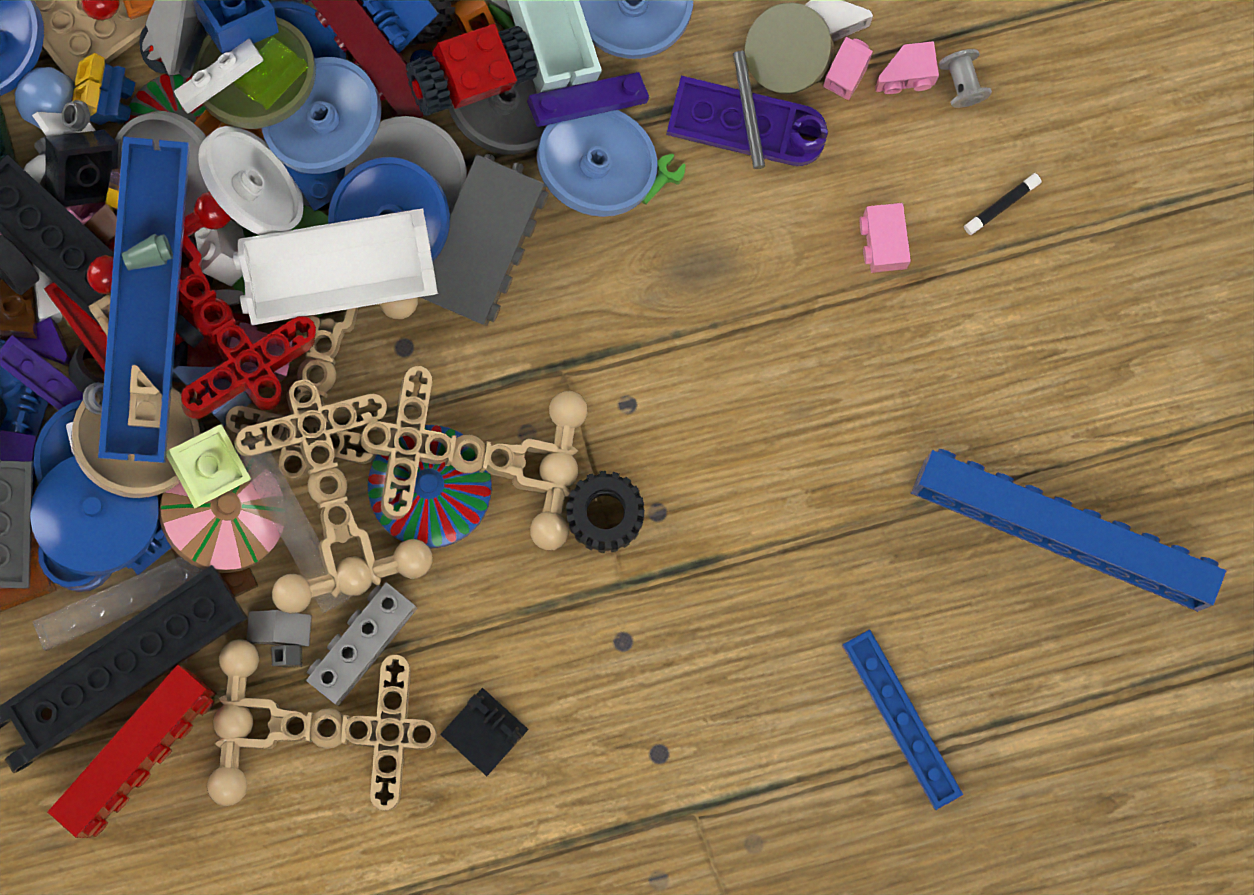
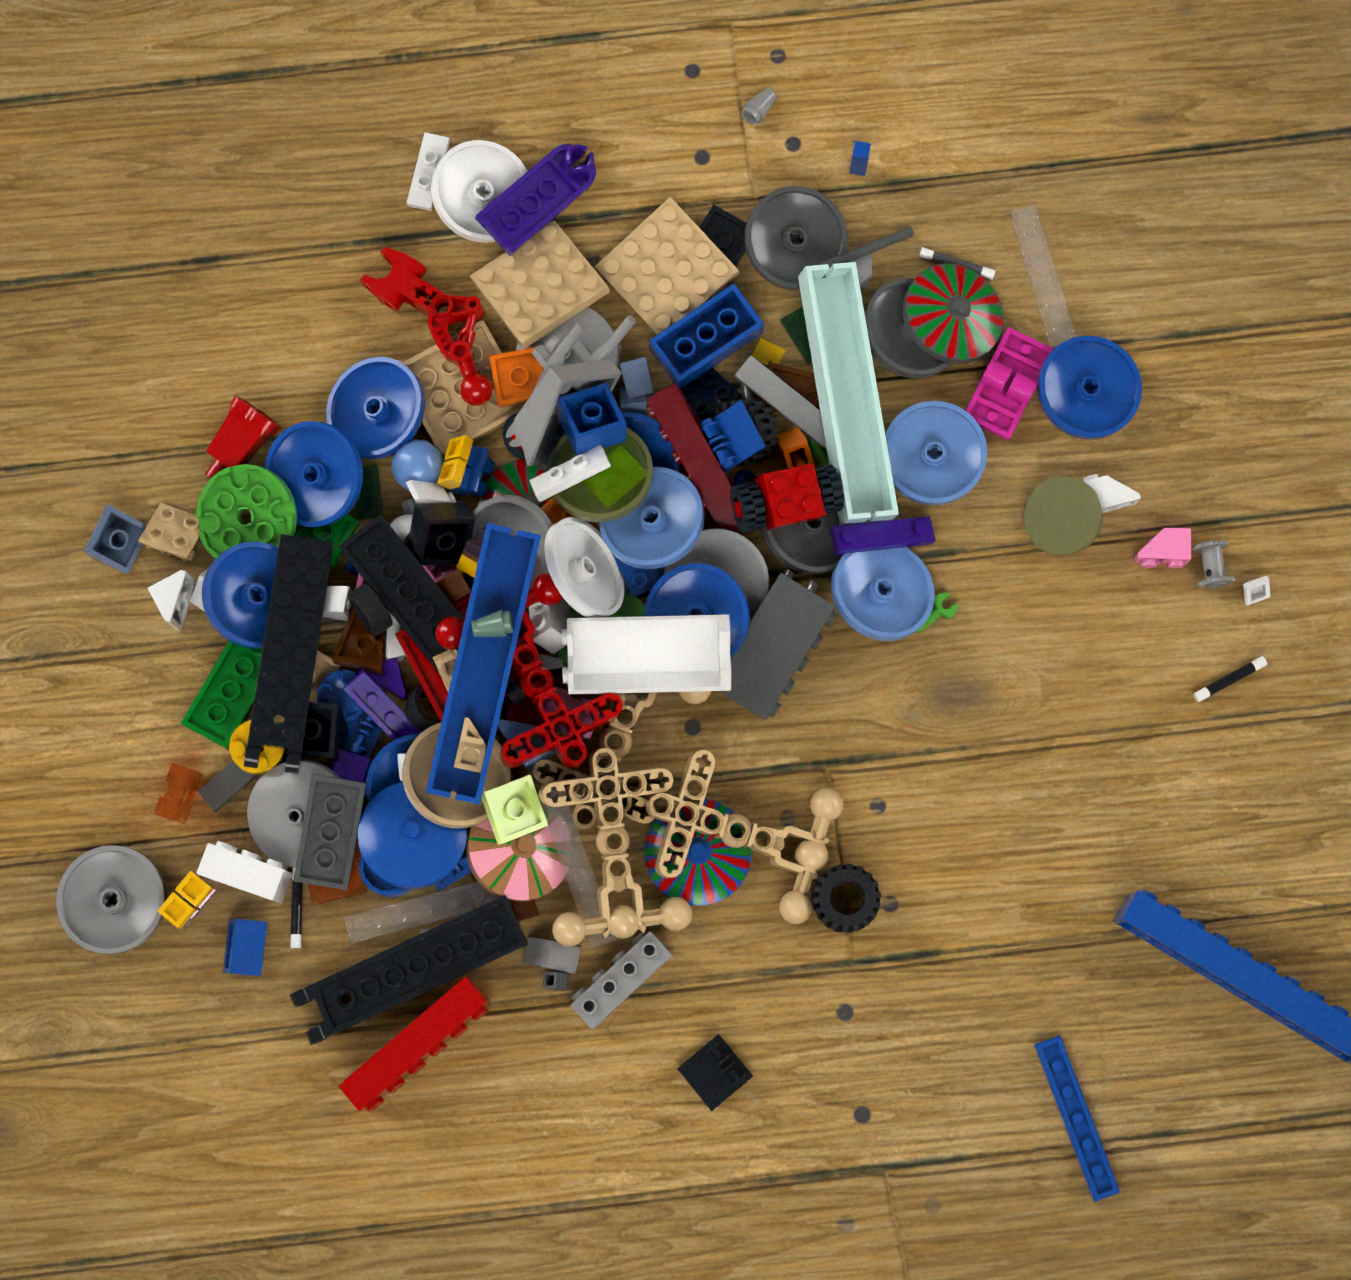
camera: 15 degrees right, 0 degrees up
dark grey plate [62,100,90,131] -> none
light grey plate [83,382,104,414] -> none
tan piece [207,639,437,811] -> none
dark purple plate [666,76,828,166] -> none
dark grey bar [733,51,765,169] -> none
bright pink slope [823,37,873,100] -> none
bright pink brick [859,203,911,273] -> none
none -> white slope [1243,576,1271,606]

